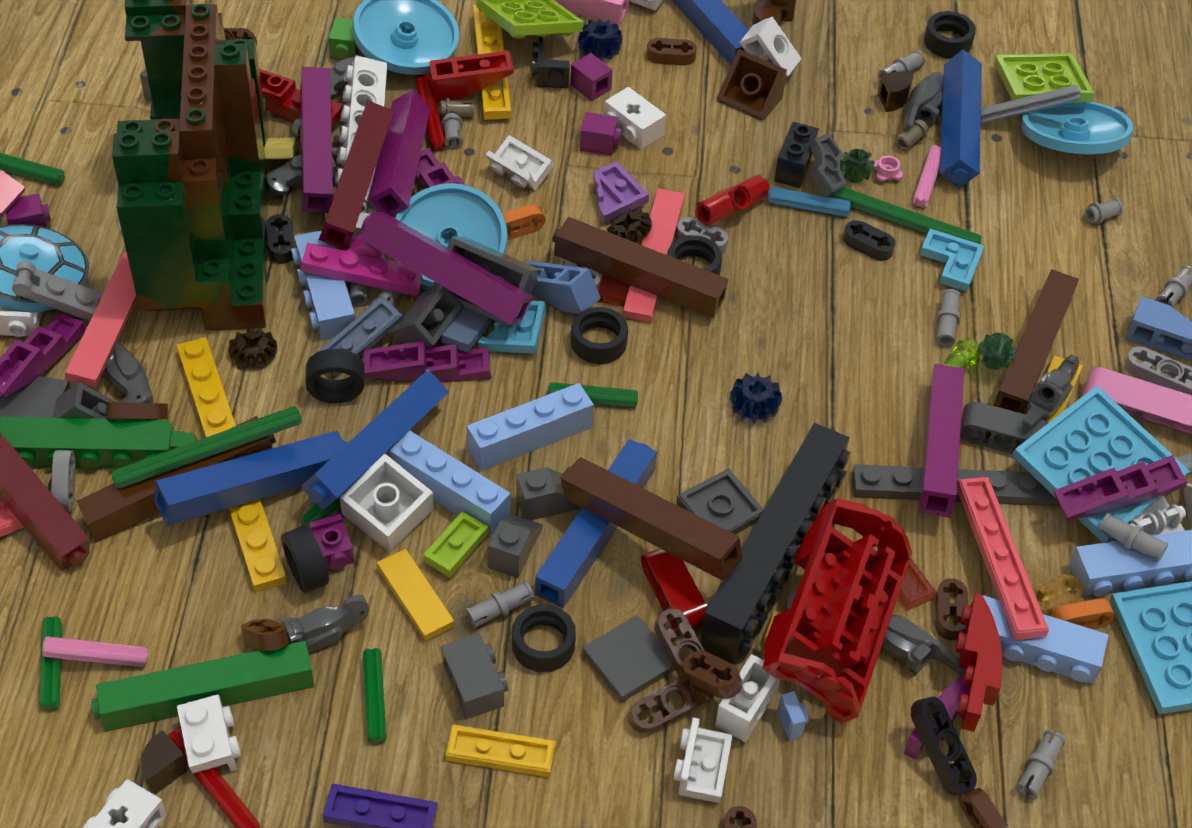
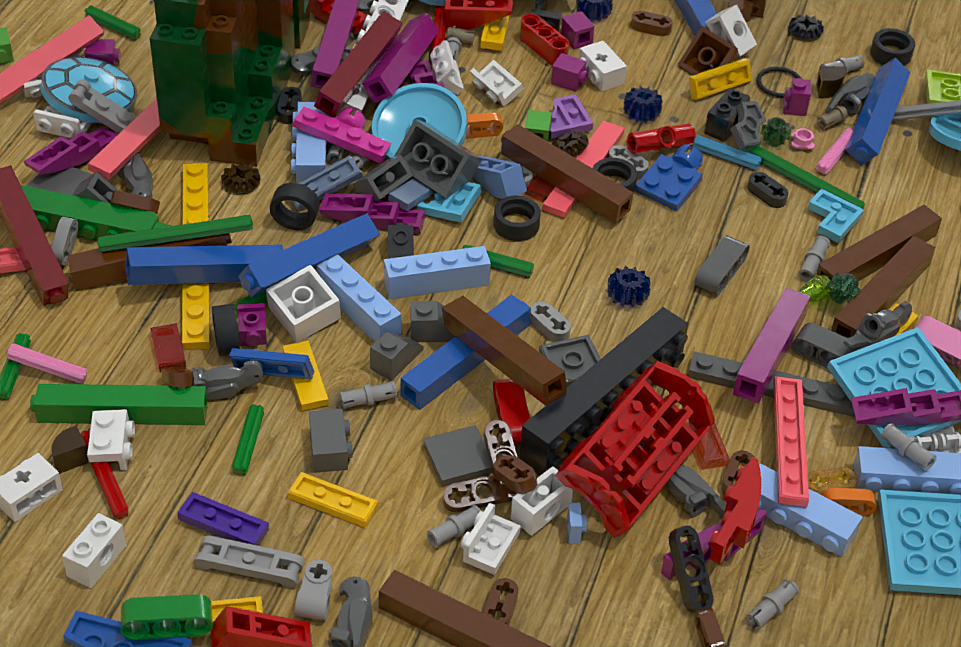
camera: 15 degrees right, 5 degrees down
light yellow tile [264,137,296,159] -> none
magenta brick [359,212,534,325] -> none
lime plate [423,511,489,578] -> none
black tyre [512,605,576,672] -> none
none -> clear red tile [150,323,187,372]
none -> blue tile [229,348,315,379]
none -> black bracket [388,223,414,259]
none -> light grey pin [426,505,481,548]
none -> white bracket [430,40,464,95]
none -> red beam [520,14,569,66]
none -> bright green brick [525,110,552,142]
none -> light grey beam [530,302,571,342]
none -> clear blue gear [623,86,663,123]
none -> blue plate [635,144,703,212]
none -> yellow tile [689,58,752,100]
none -> dark grey beam [694,235,750,296]
none -> black piece [756,66,801,98]
none -> magenta brick [783,78,811,116]
none -> black gear [788,14,824,40]
none -> reddish brown brick [814,205,942,297]

